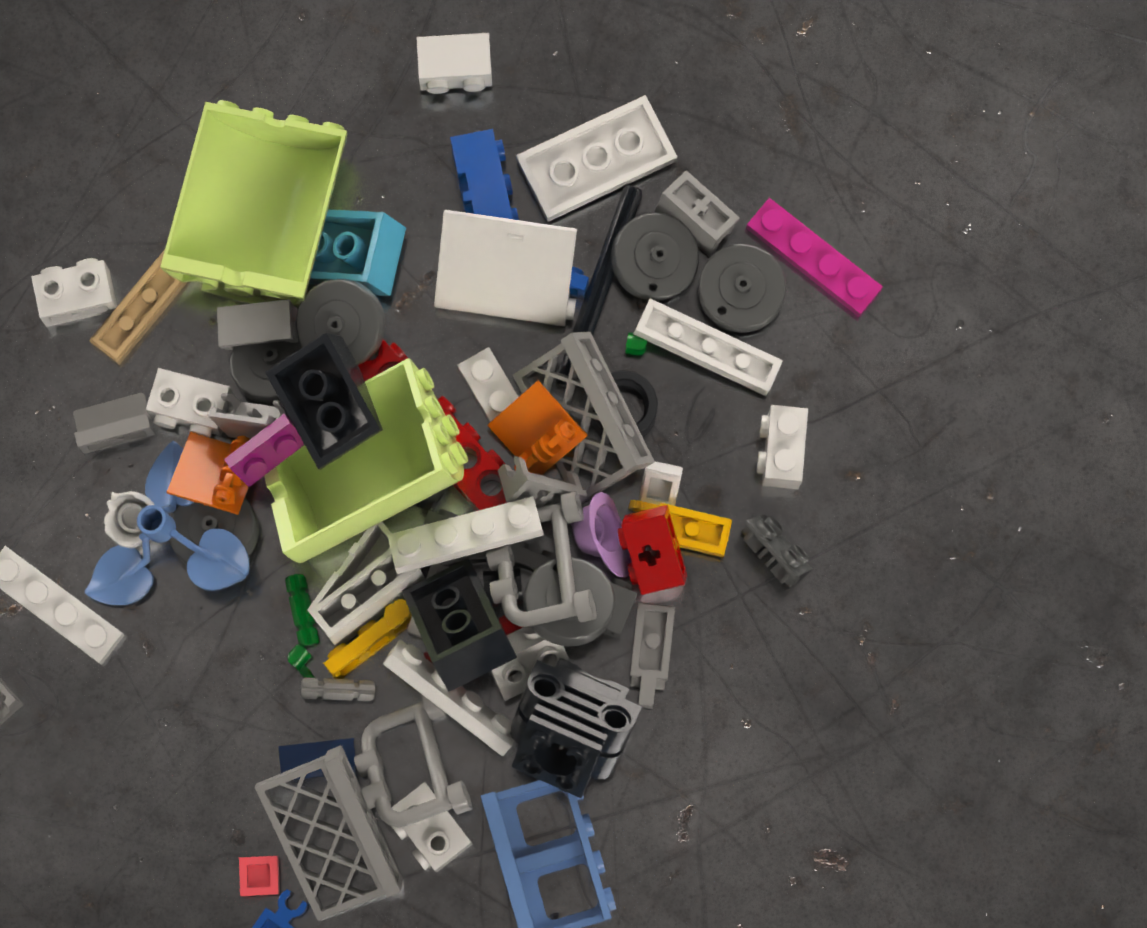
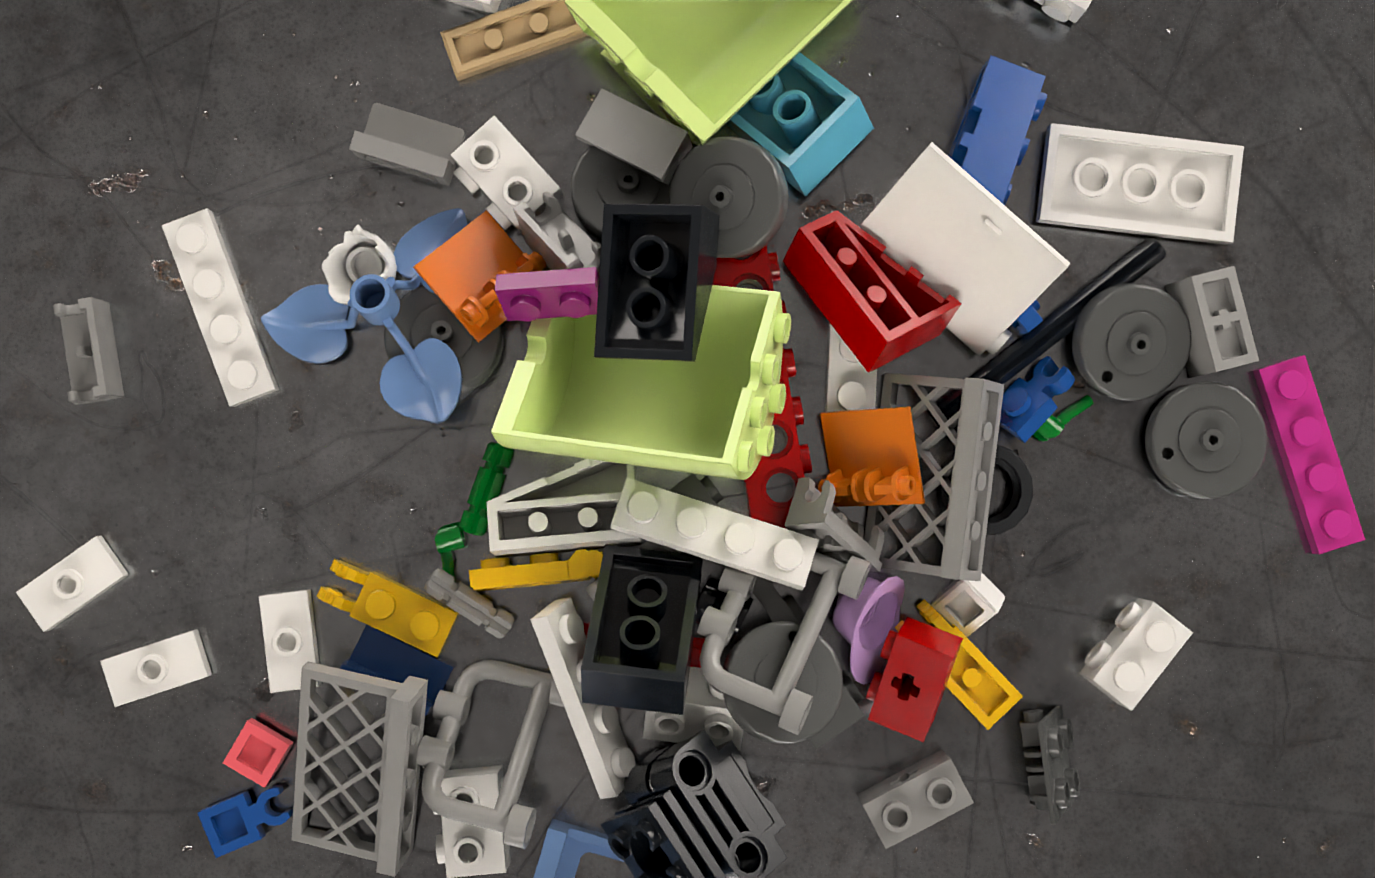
camera: 30 degrees right, 10 degrees up
light grey hinge [630,602,675,709] -> none
white plate [633,299,783,396] -> none
none -> white plate [16,536,129,632]
none -> white plate [100,629,212,707]
none -> white plate [259,589,322,693]
none -> yellow hinge [316,559,459,657]
none -> red wedge [783,210,962,373]
none -> light grey brick [857,750,974,849]
none -> blue plate [999,356,1075,443]

